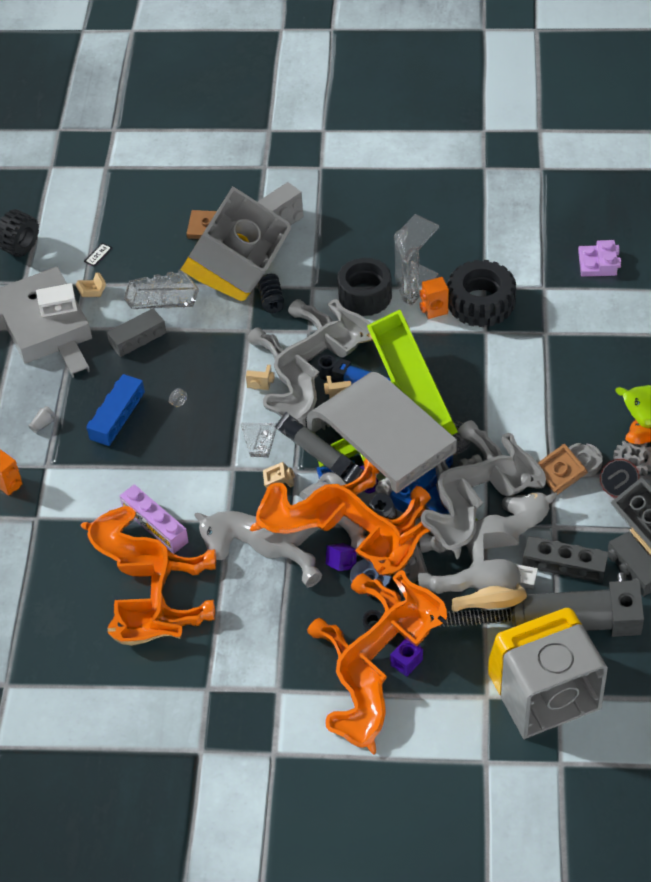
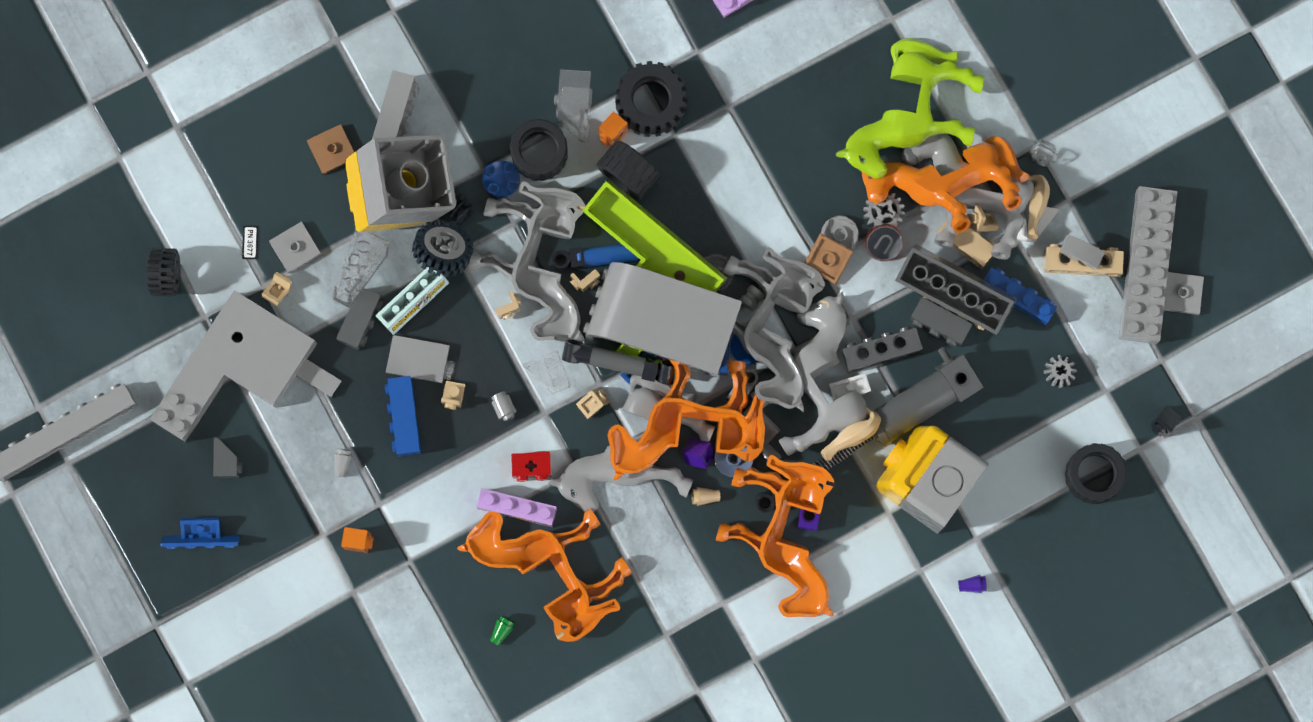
camera: 35 degrees left, 30 degrees up
white brick [36,283,77,317] -> none
black piece [369,493,397,520] -> none
none -> light grey plate [269,221,322,274]
none -> light aqua brick [376,267,449,335]
none -> light grey tile [386,335,450,384]
none -> black wheel [412,220,474,277]
none -> tan bracket [441,381,466,410]
none -> blue dish [482,160,520,198]
none -> green cone [490,615,515,646]
none -> light grey brick [491,391,517,421]
none -> red brick [511,452,551,482]
none -> black tyre [597,140,660,201]
none -> tan cone [691,487,720,506]
none -> dark purple cone [958,574,987,594]

